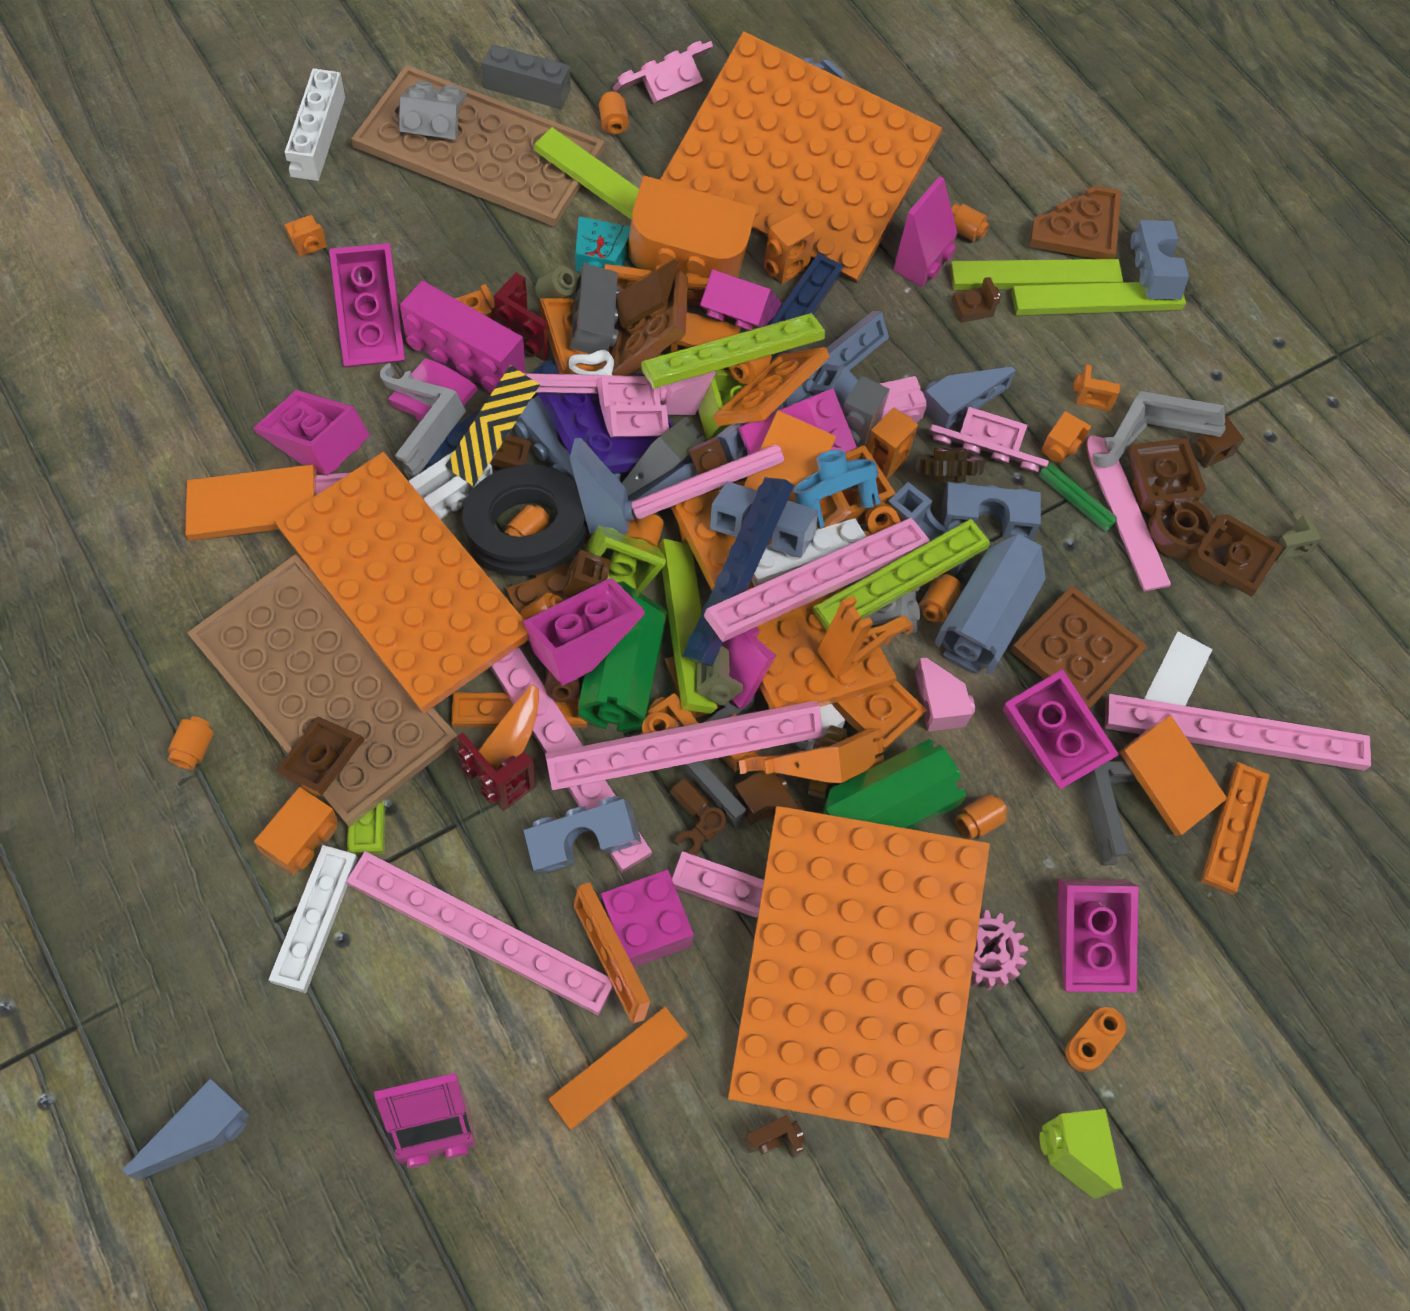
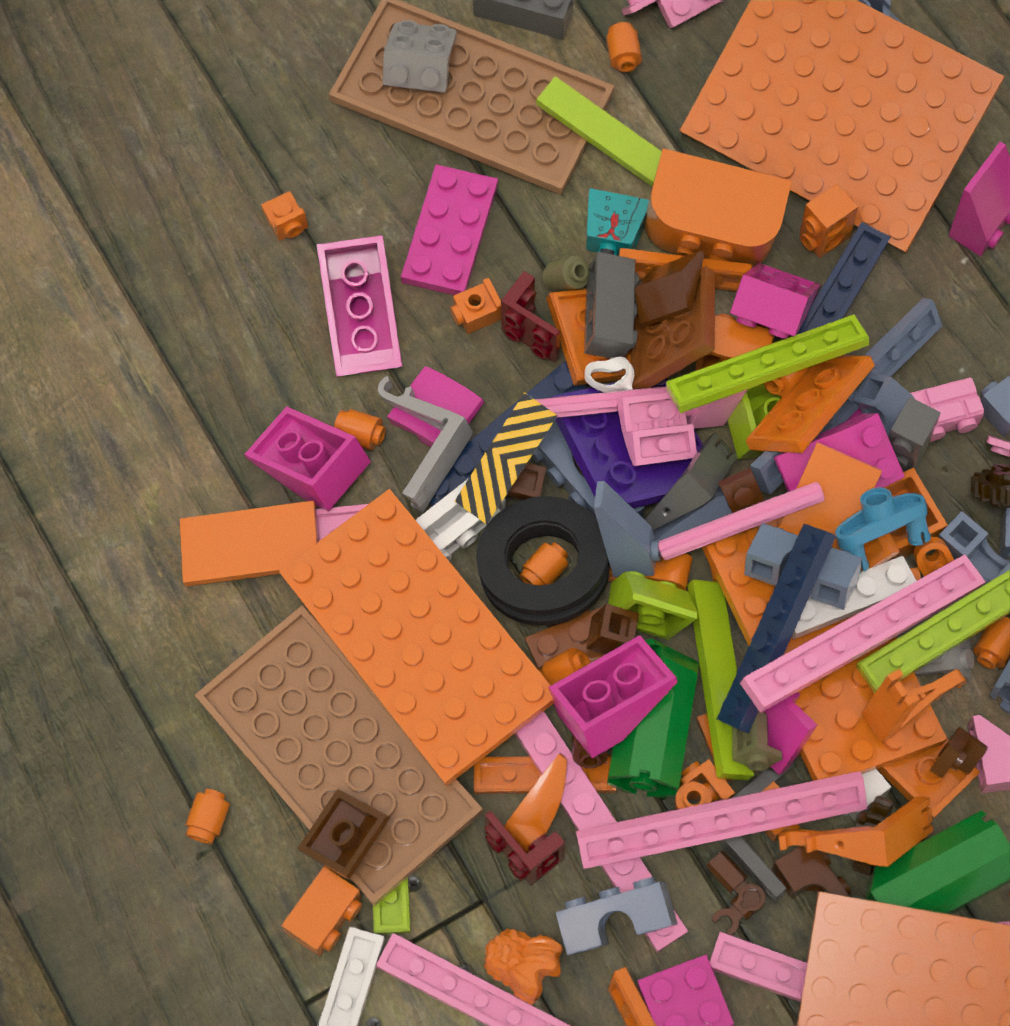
camera: 10 degrees right, 5 degrees up
white brick [285,68,345,181] -> none
dark pink brick [400,280,526,393] -> none
orange brick [866,407,918,480] -> none
none -> orange brick [334,409,386,450]
none -> dark pink plate [401,165,498,295]
none -> orange hair [484,928,563,1005]
none -> reddish brown bracket [930,727,988,778]

